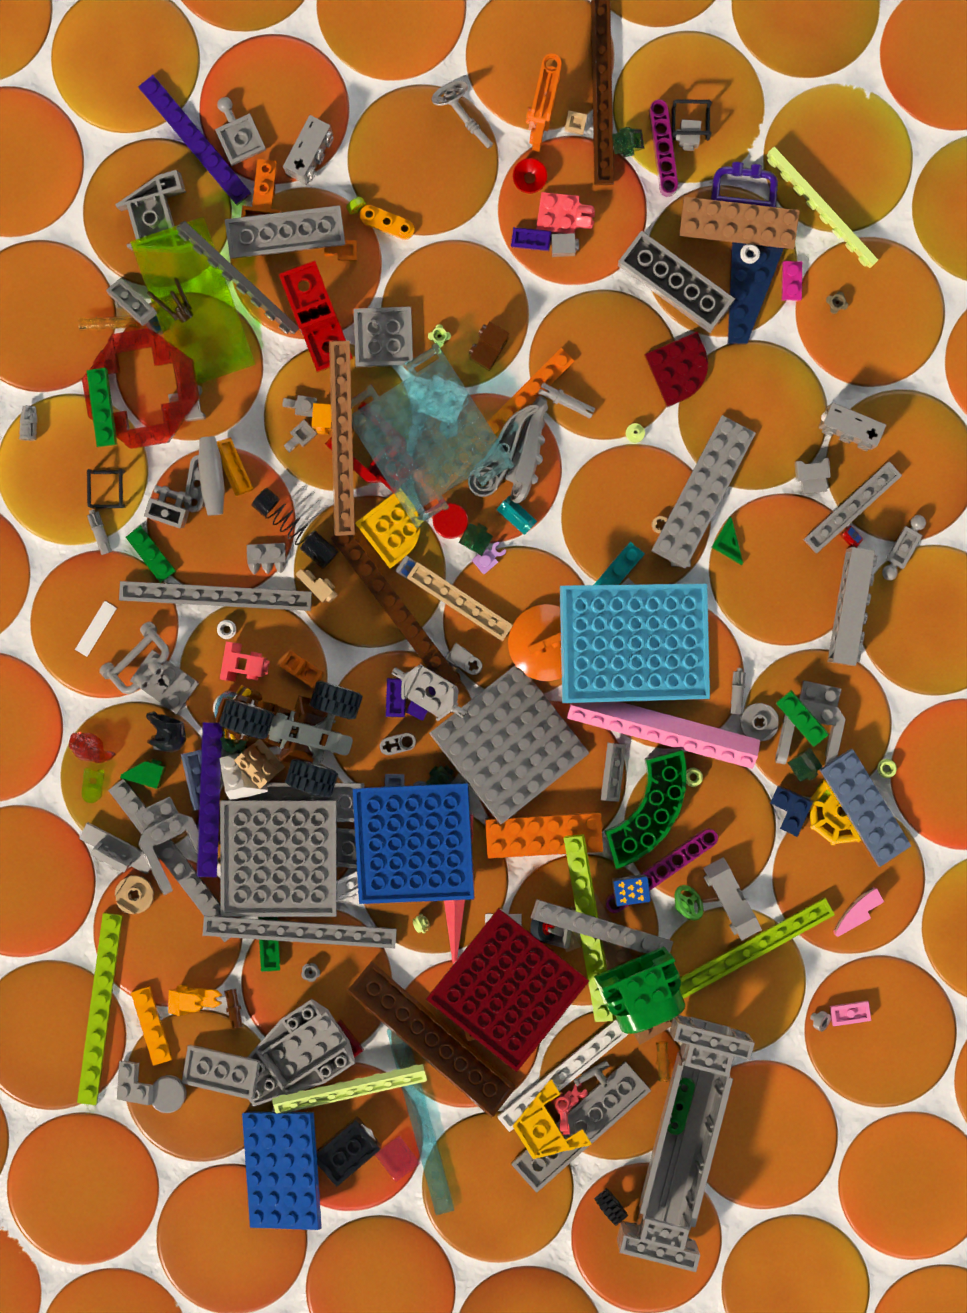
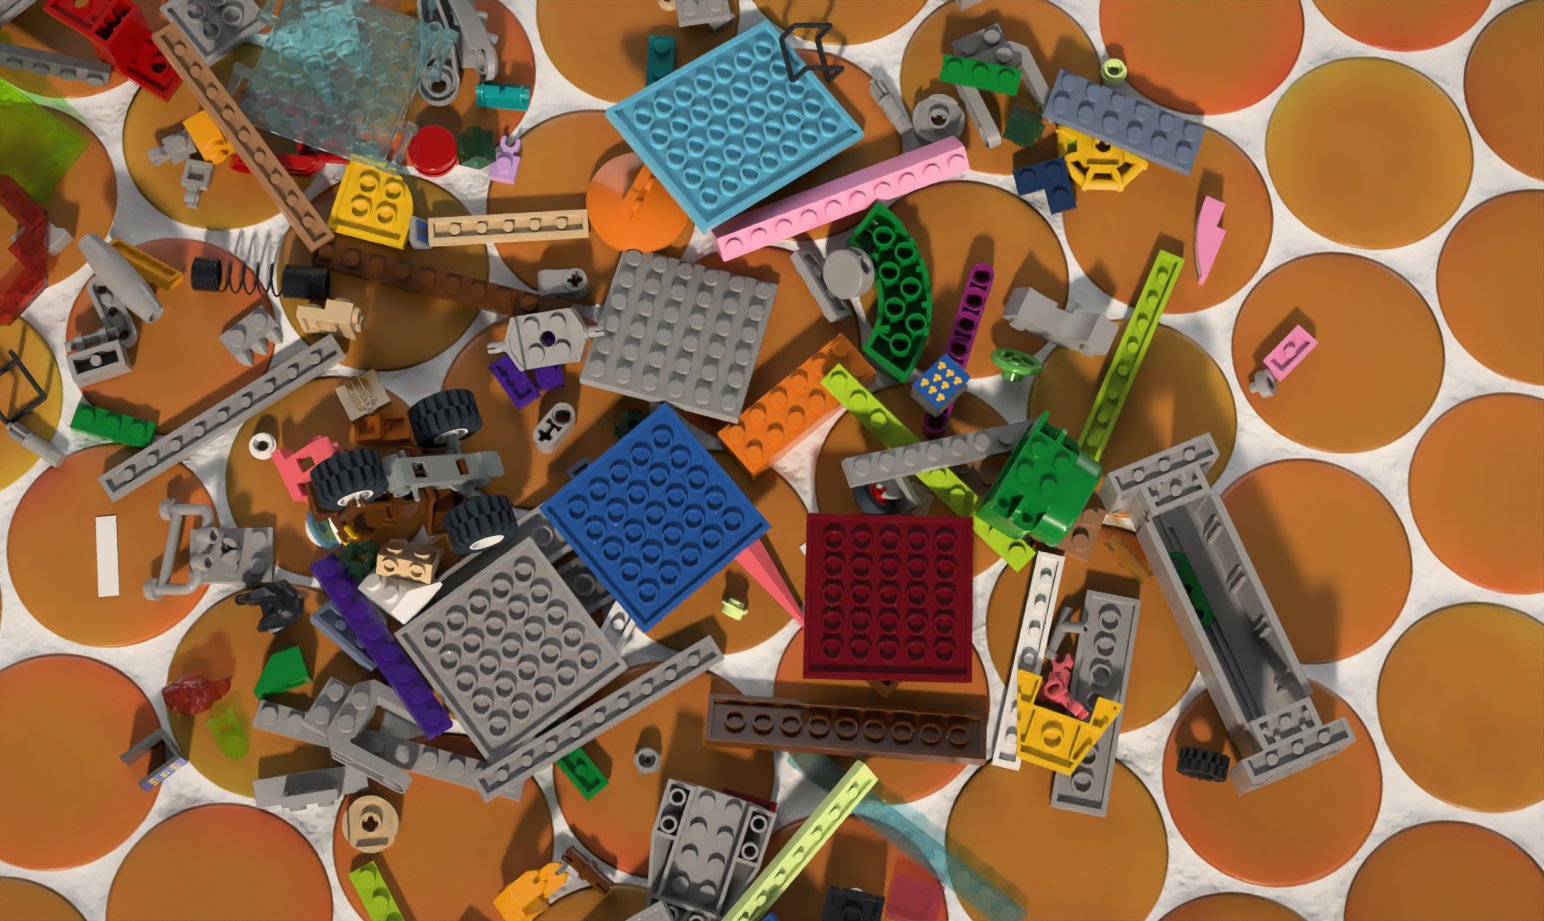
camera: 45 degrees left, 15 degrees down
yellowish green plate [686,768,703,787] -> none
none -> dark grey piece [119,728,188,792]
none -> piece [334,368,392,425]
none -> black piece [779,23,844,83]
none -> light grey head [823,247,874,299]

